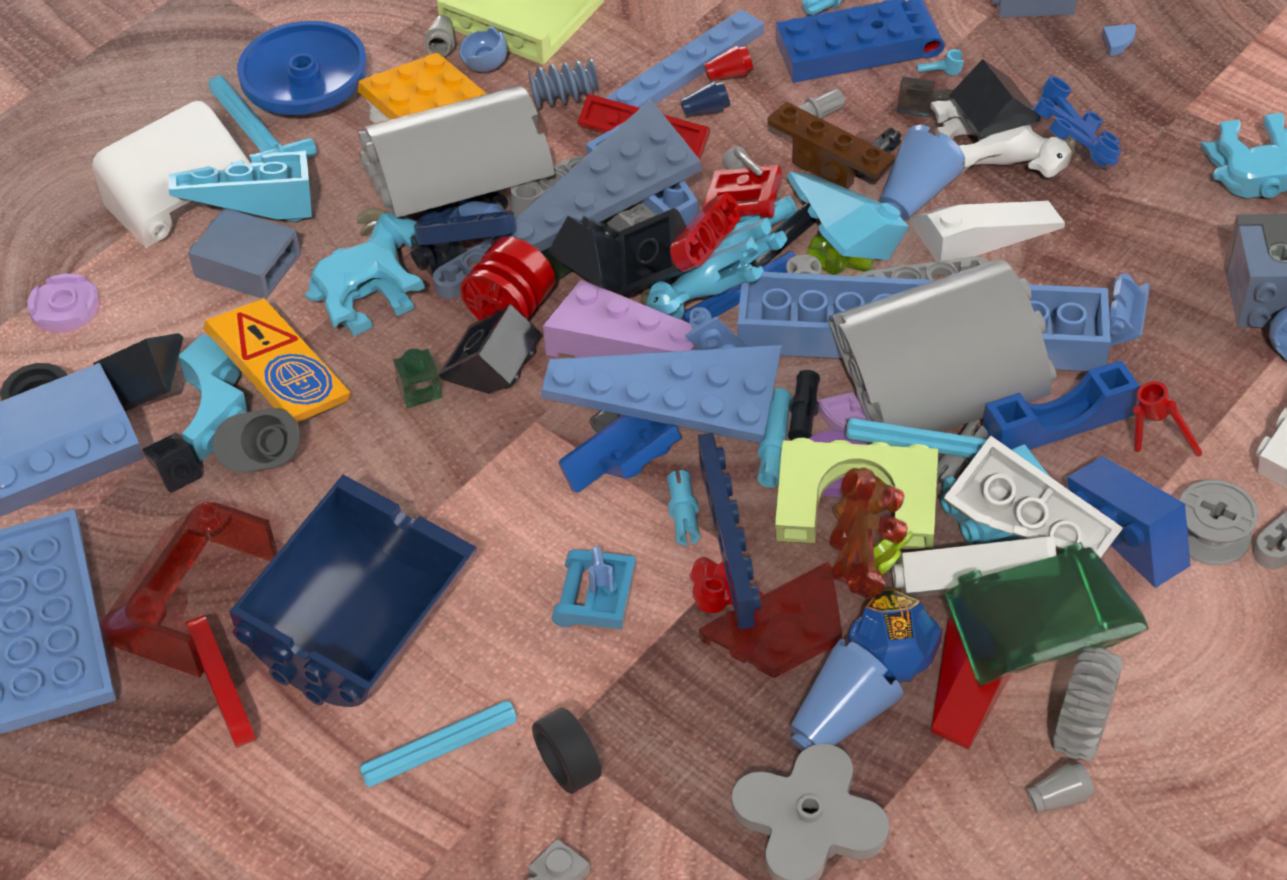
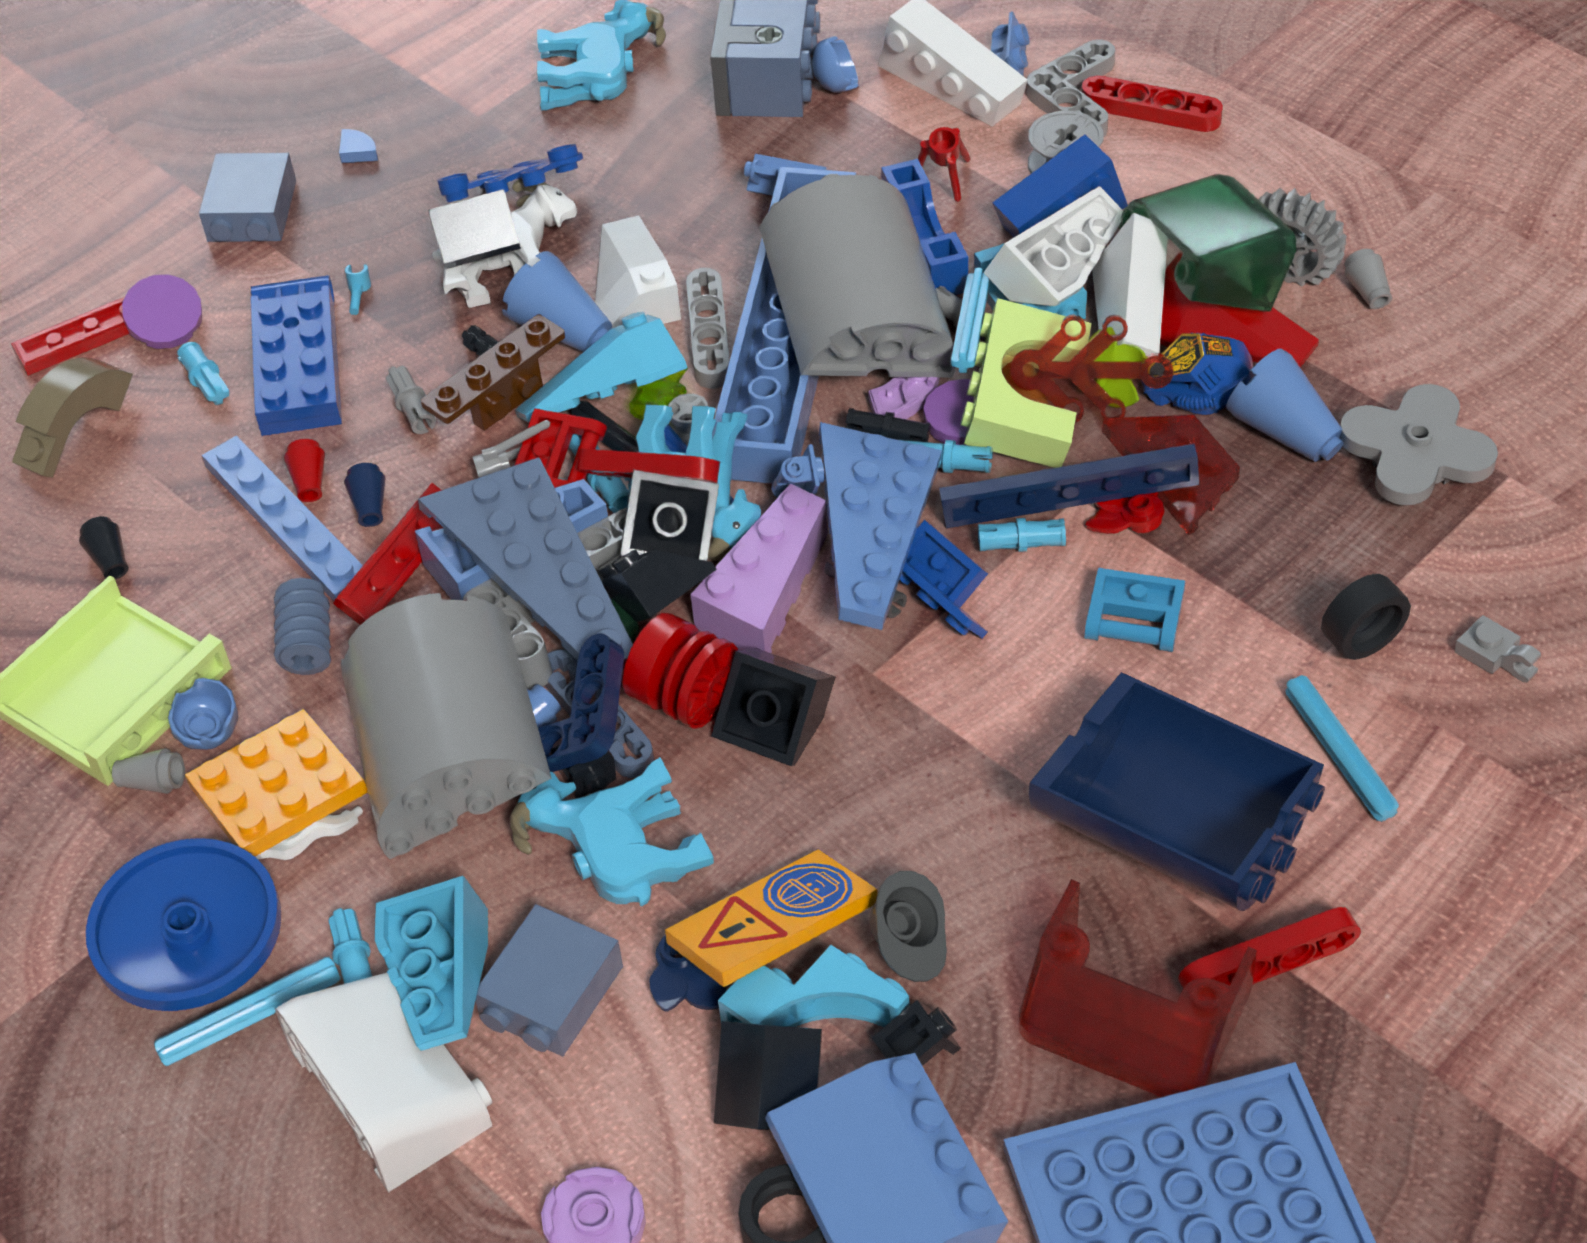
camera: 85 degrees left, 0 degrees up
clear green brick [393,349,442,409] -> none
medium blue hand [589,546,613,593] -> none
clear smoke plate [897,77,953,117] -> none

